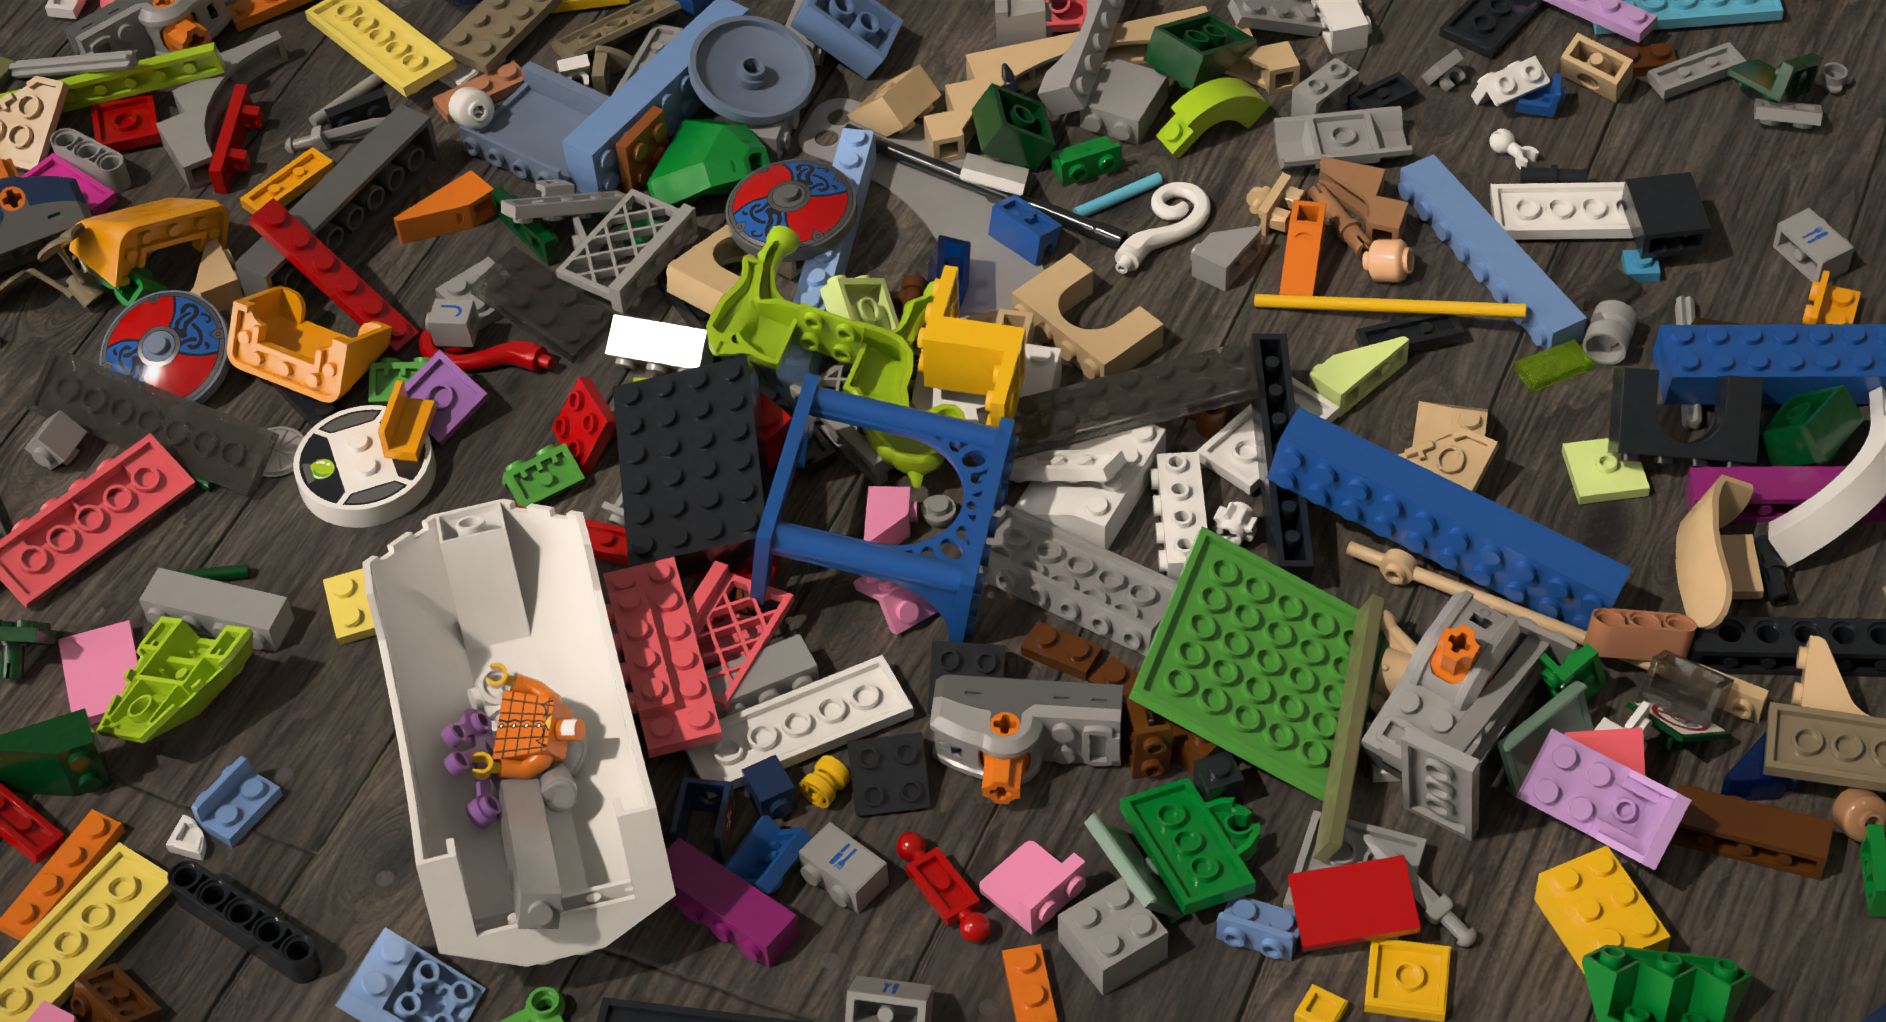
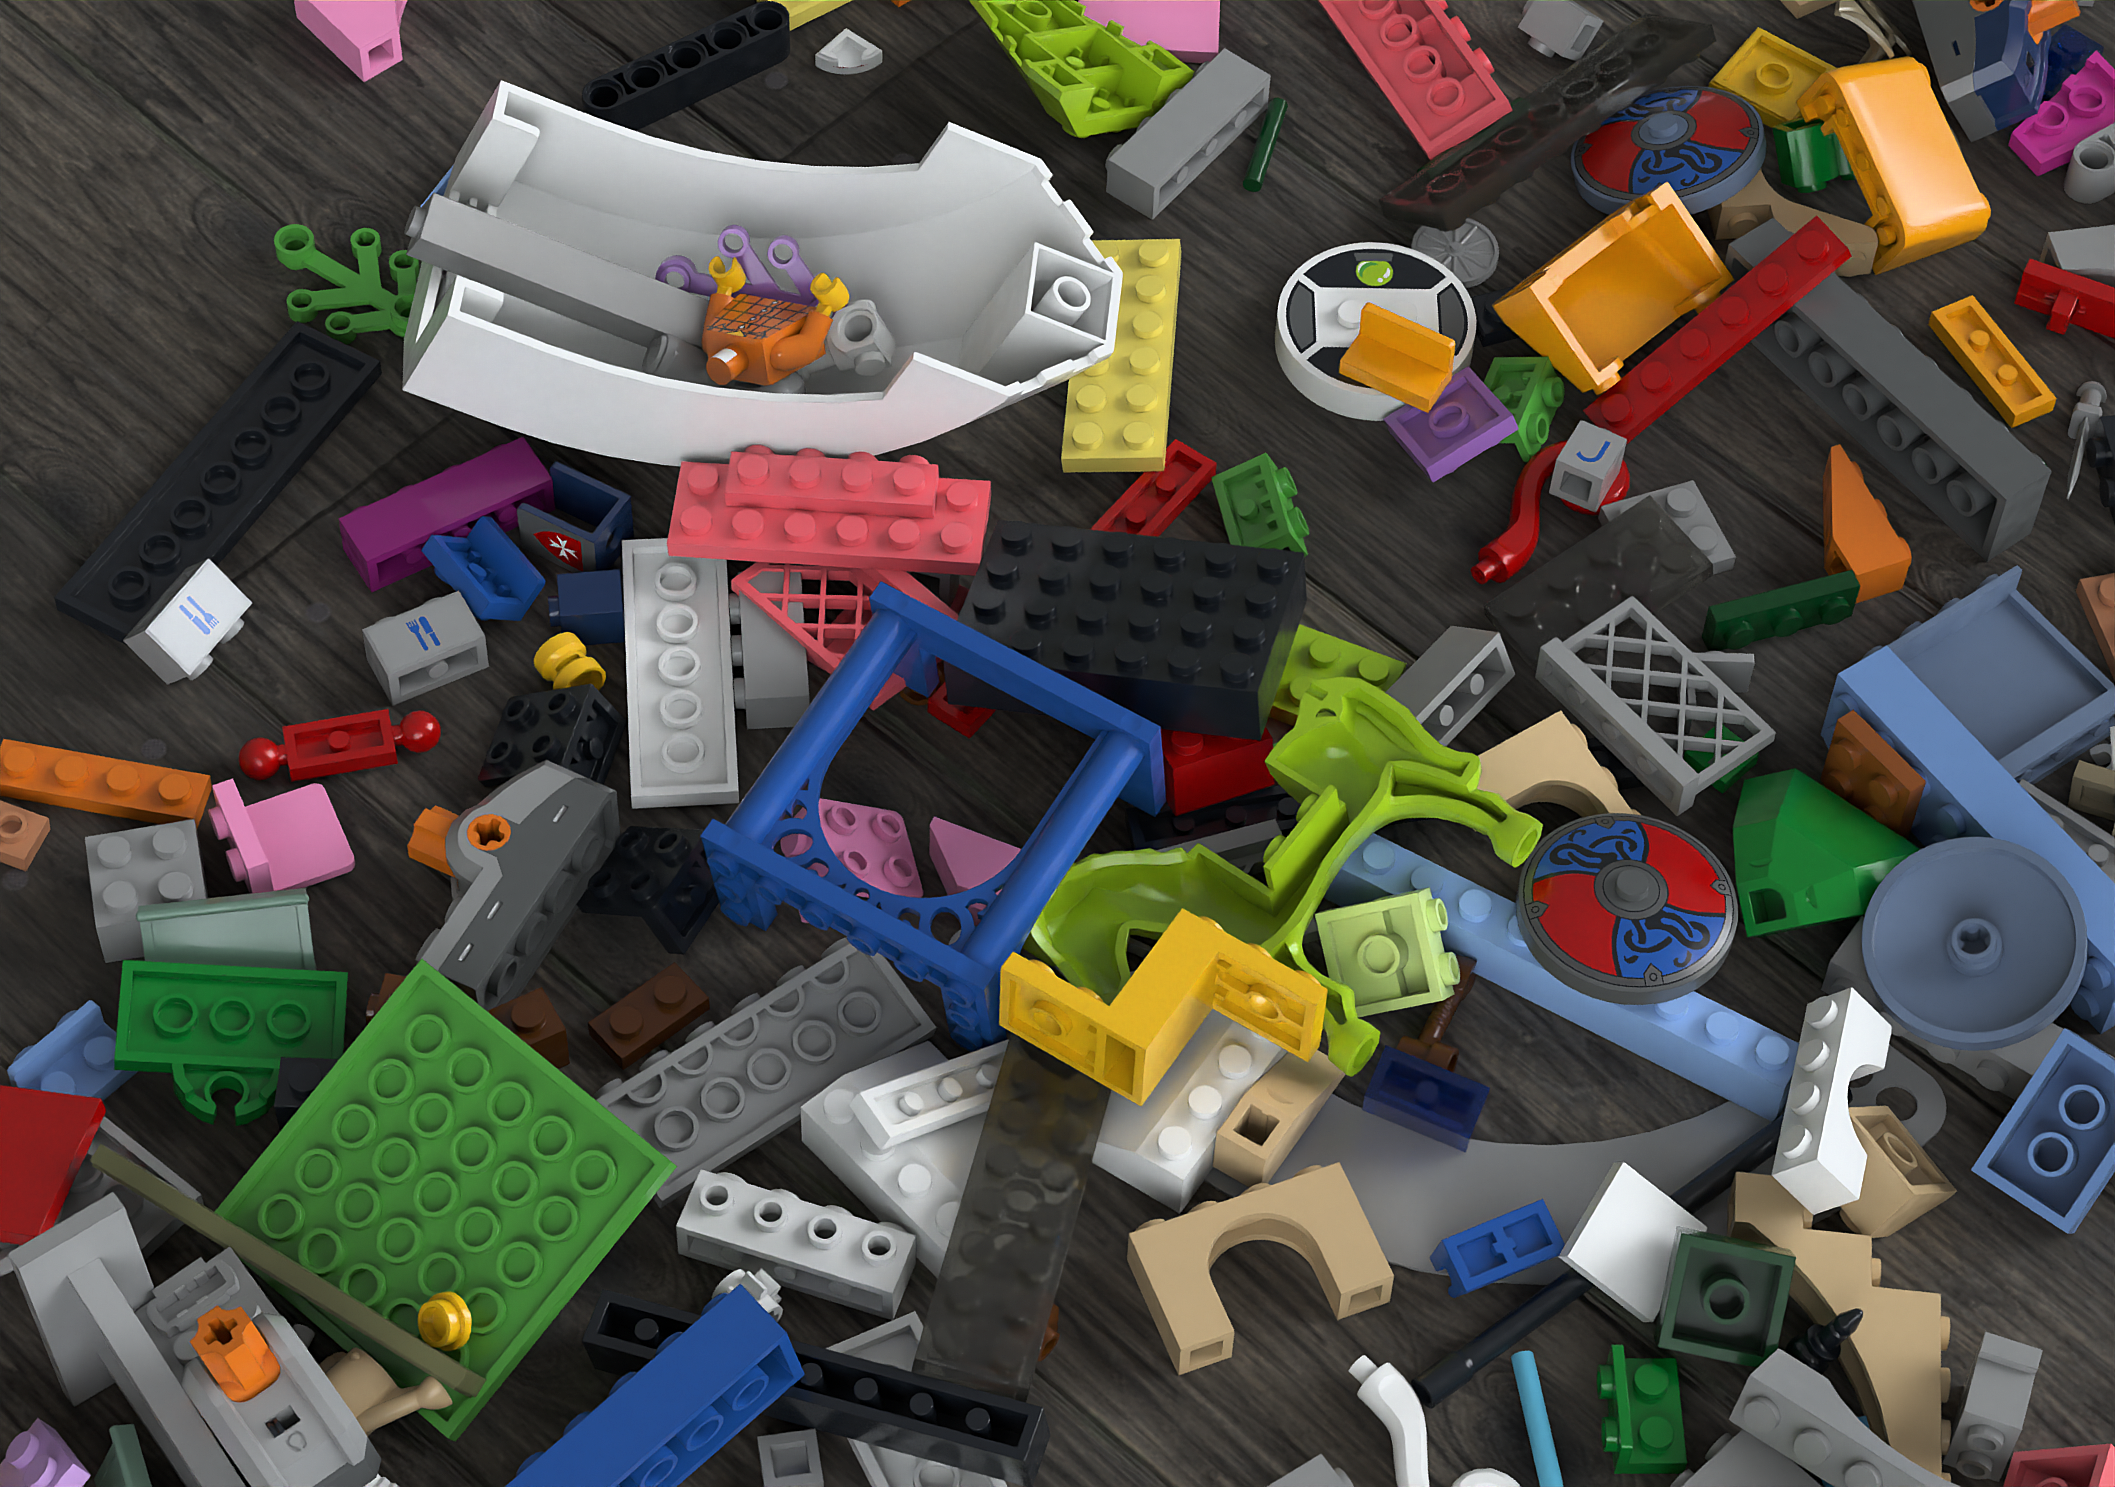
camera: 105 degrees right, 5 degrees up
medium blue bracket [191,756,283,848] -> none
white head [449,87,495,130] -> none
light grey plate [501,179,632,224] -> none
red plate [552,377,617,475] -> none
none -> yellow plate [418,1291,472,1351]
none -> yellow tile [1708,27,1837,128]
none -> white arch [1772,987,1892,1215]

